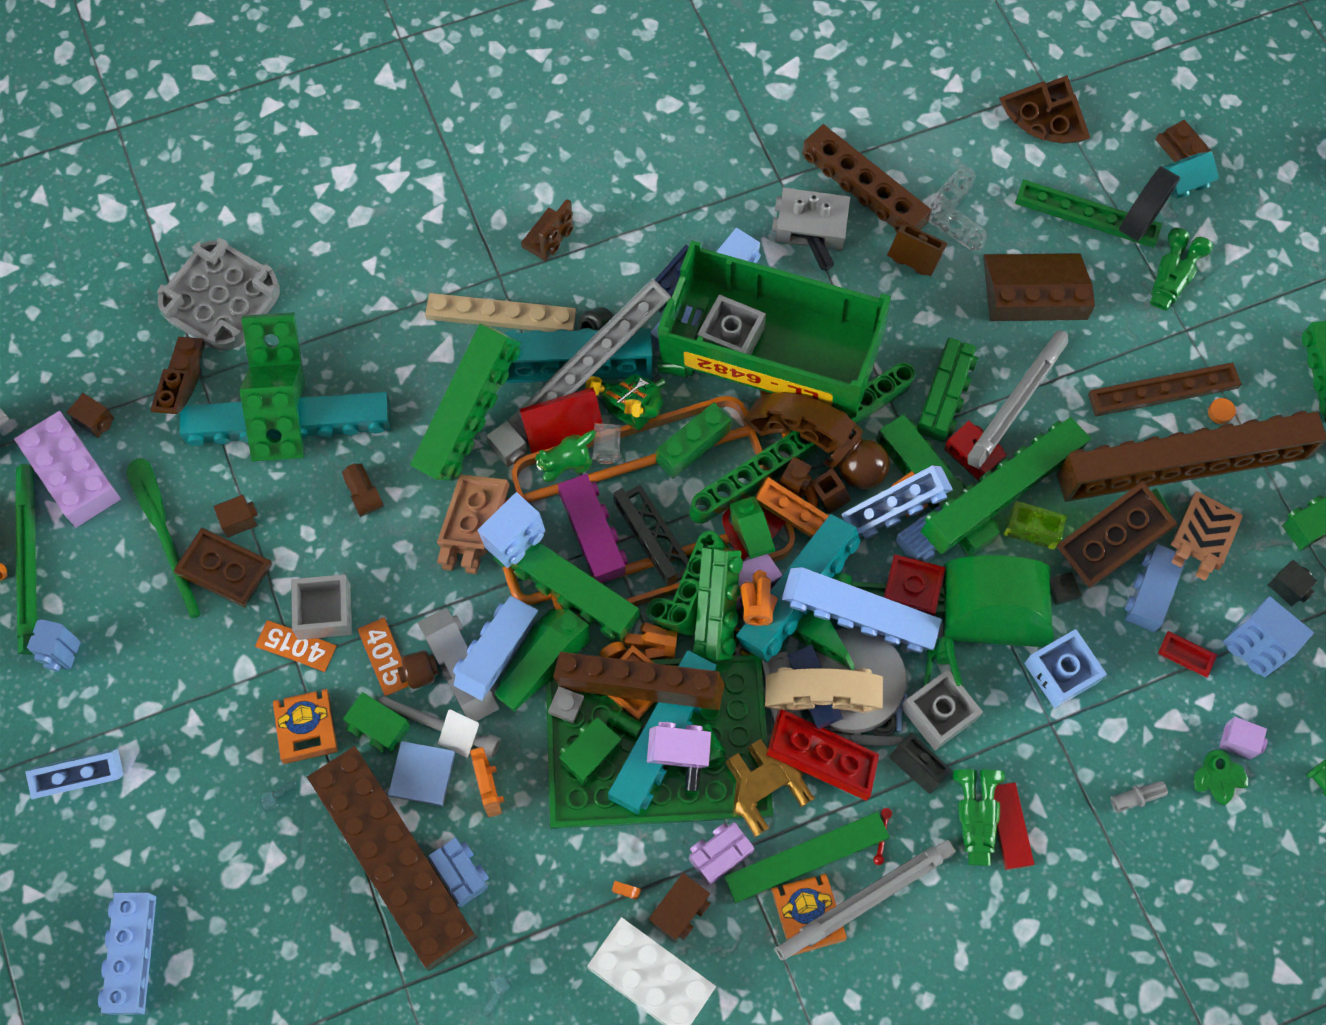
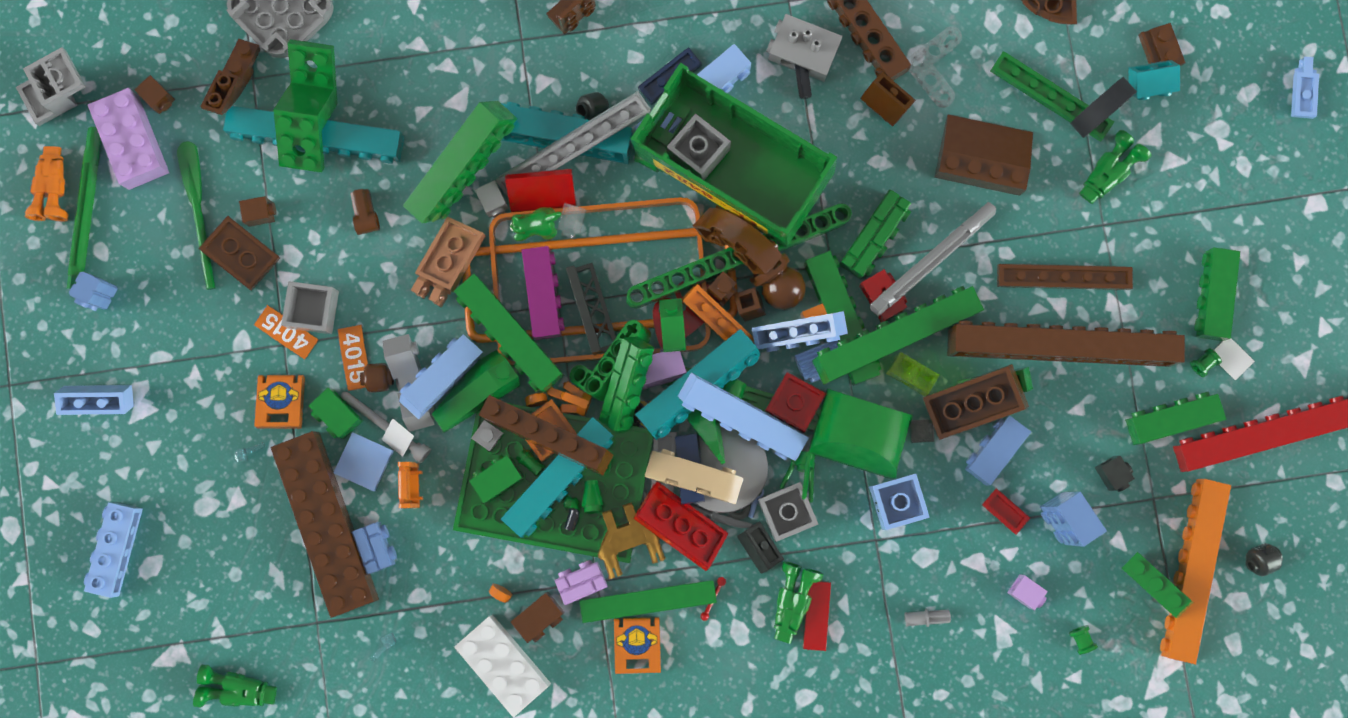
camera: 20 degrees right, 15 degrees up
tan plate [425,293,576,332] -> none
light blue brick [478,492,545,568] -> none
green torso [585,374,666,431] -> none
lavender brick [647,722,711,768] -> none
green brick [656,402,731,479] -> none
orange rock [740,569,778,626] -> none
light grey piece [774,840,956,961] -> none
nougat tile [1170,491,1243,581] -> none
green plate [1194,750,1248,805] -> none
orange tile [1208,398,1236,424] -> none

